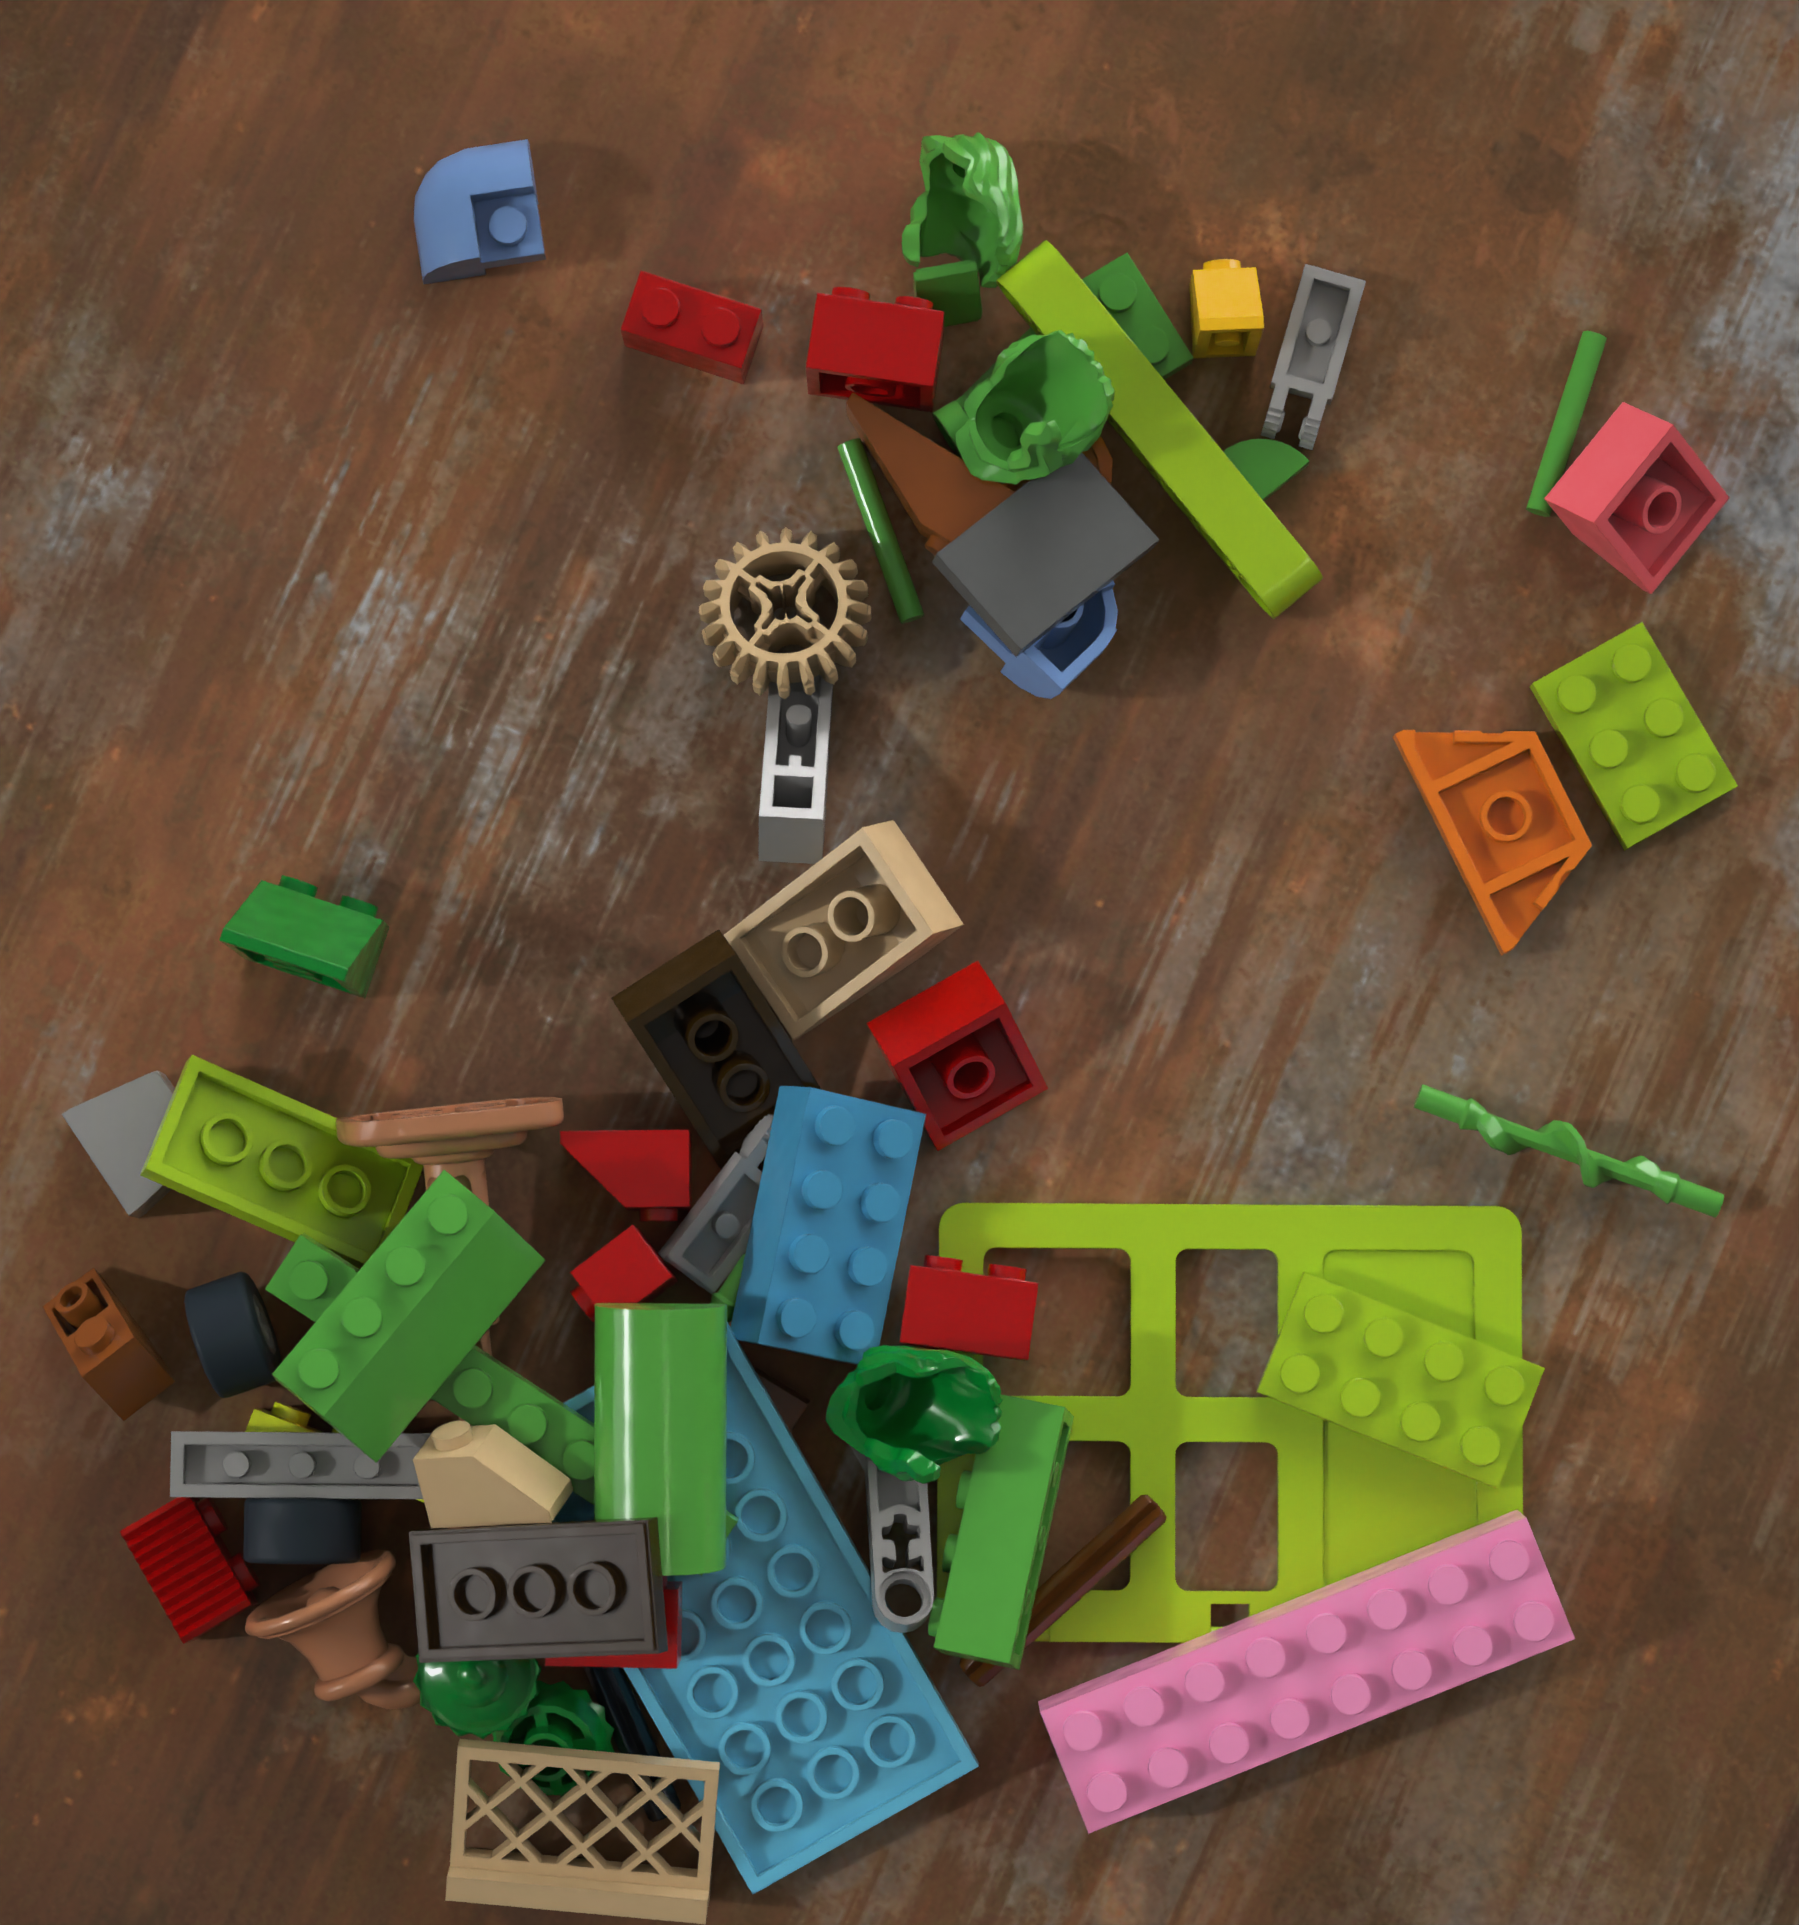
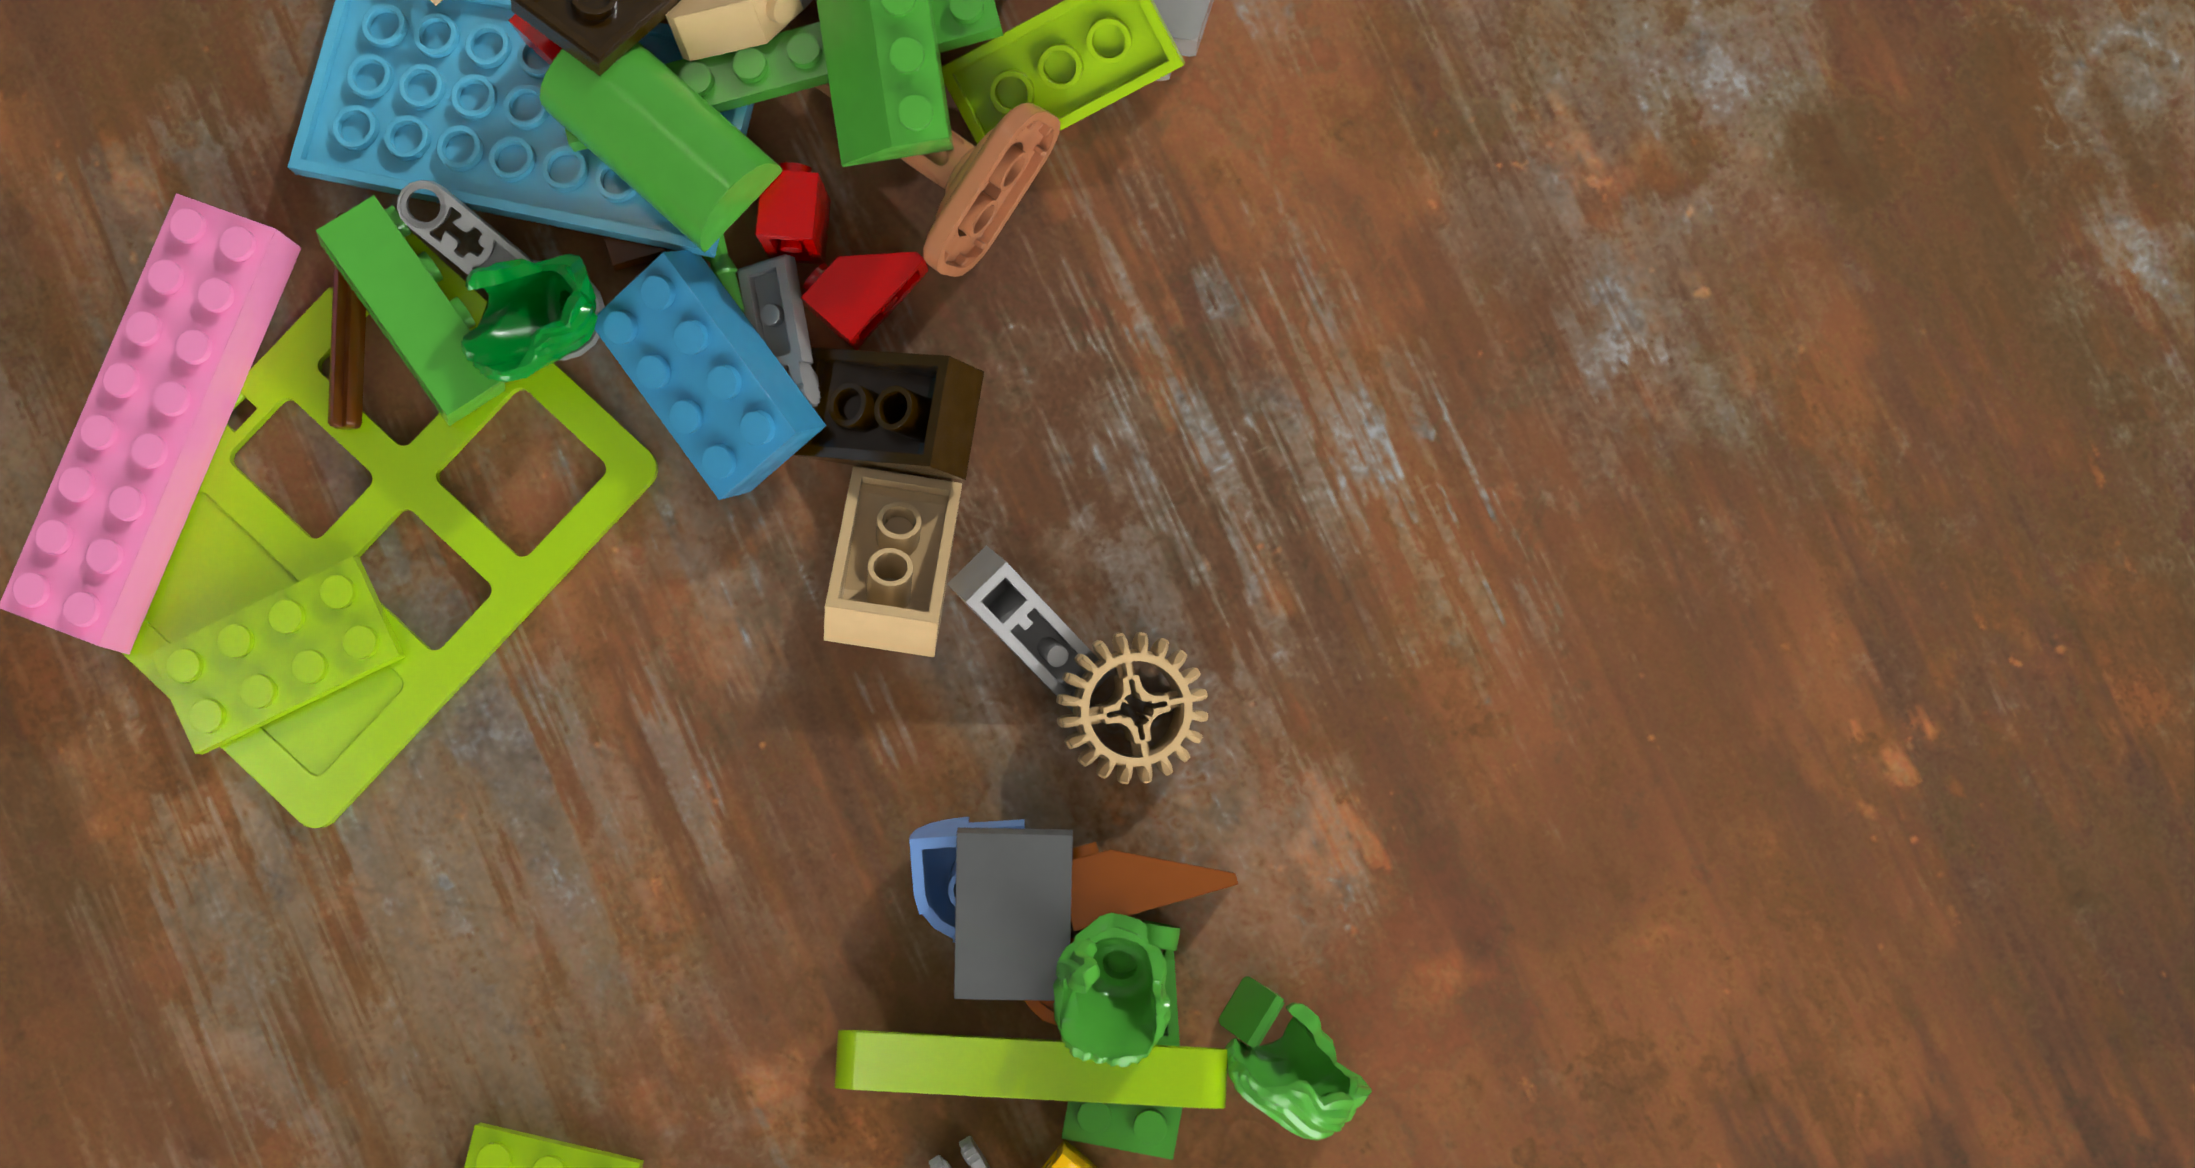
camera: 135 degrees right, 0 degrees up
green slope [219,875,389,999] -> none
medium blue brick [414,139,546,284] -> none
red brick [621,270,764,384] -> none
red brick [806,287,944,412] -> none
bright green bar [837,438,924,624] -> none
red slope [866,960,1048,1151] -> none
red brick [899,1255,1039,1361] -> none
bright green tile [1223,439,1310,501] -> none
orange wing [1393,730,1592,956] -> none
bright green piece [1414,1084,1724,1218] -> none

